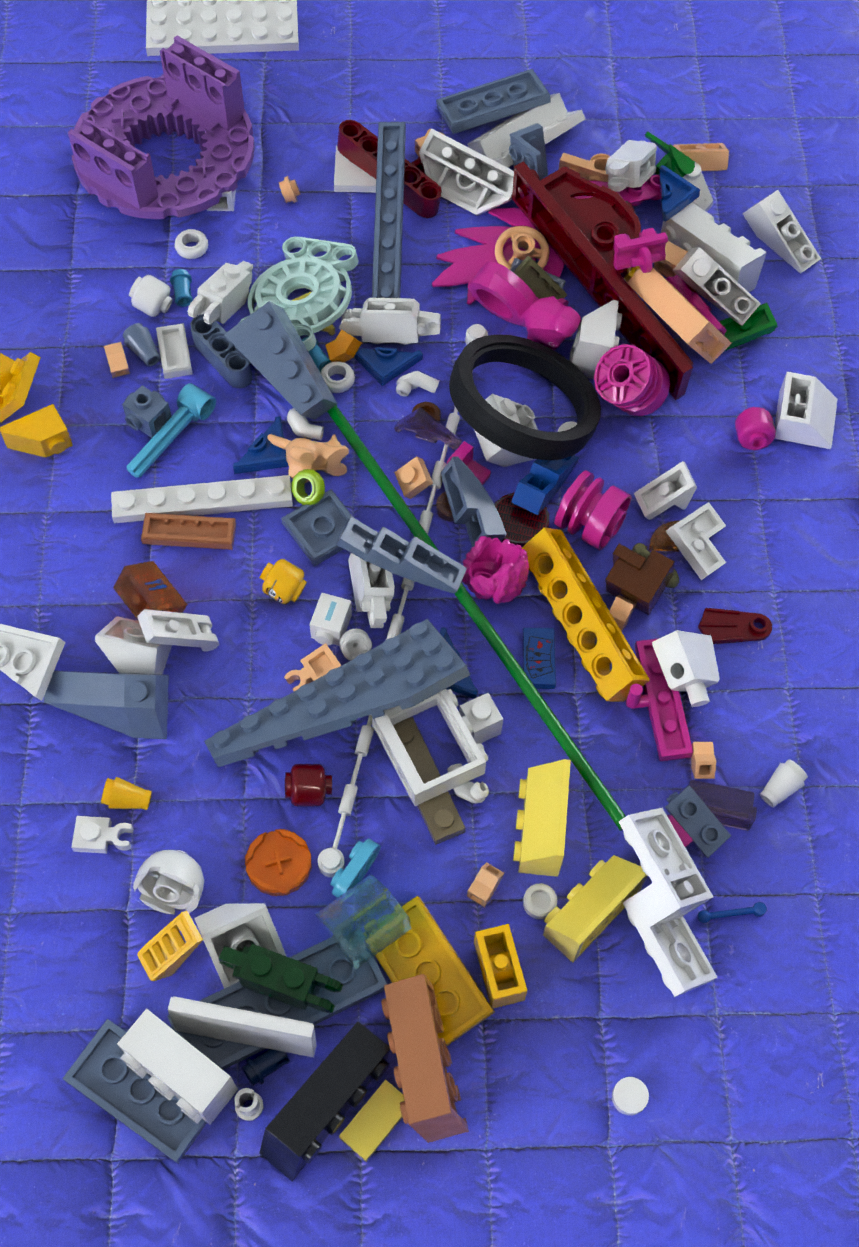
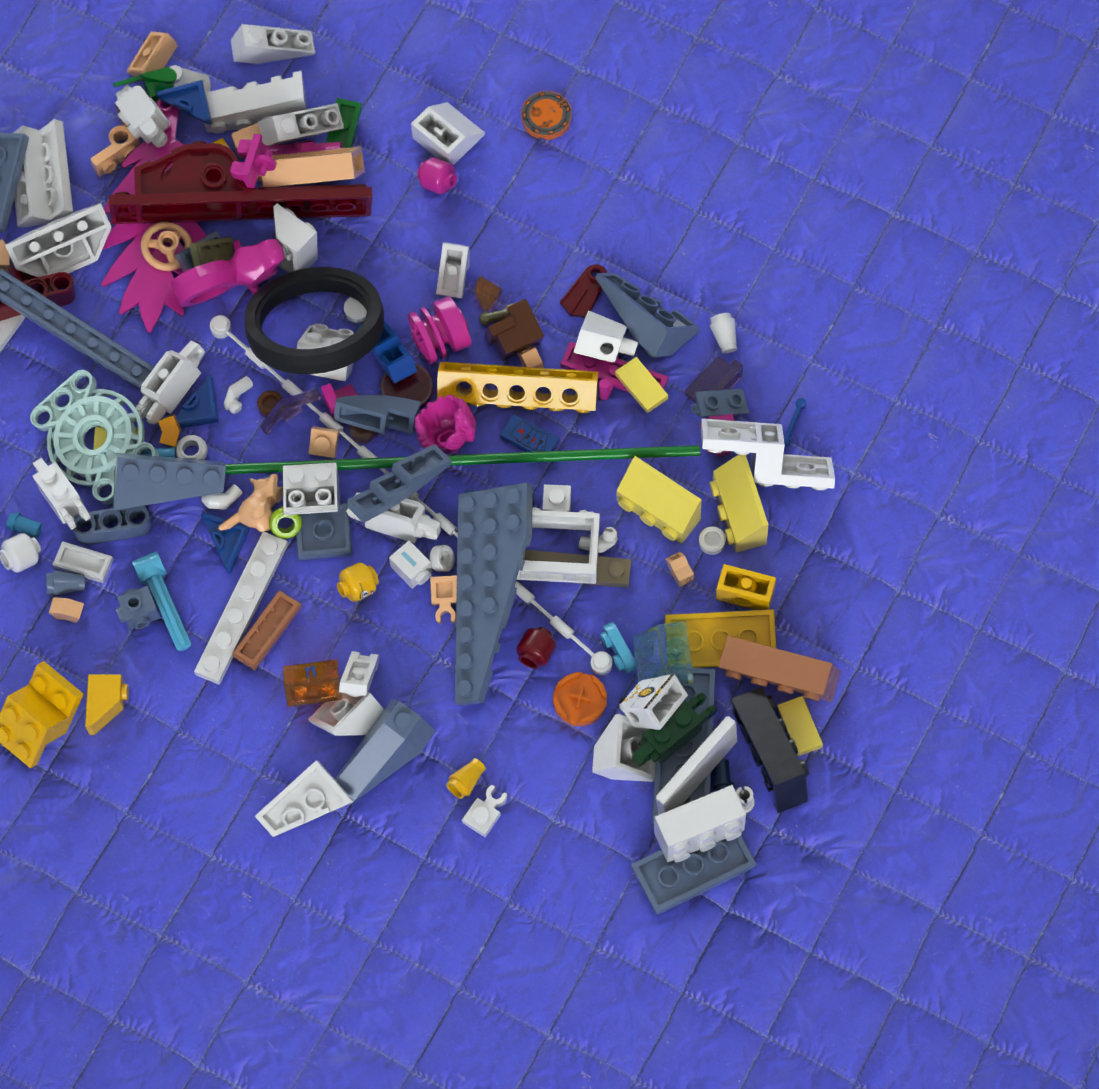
camera: 55 degrees left, 5 degrees up
white cylinder [133,850,205,915] -> none
yellow slope [137,911,203,981] -> none
sand blue bracket [509,123,548,180] -> none
dark pink wheel [594,344,670,416] -> none
white tile [612,1077,649,1116] -> none
white plate [666,502,726,580] -> none
light nougat piece [691,742,717,779] -> none
none -> white slope [283,462,340,515]
none -> sand blue wedge [595,273,700,358]
none -> light yellow tile [615,357,668,413]
none -> white torso [619,674,688,730]

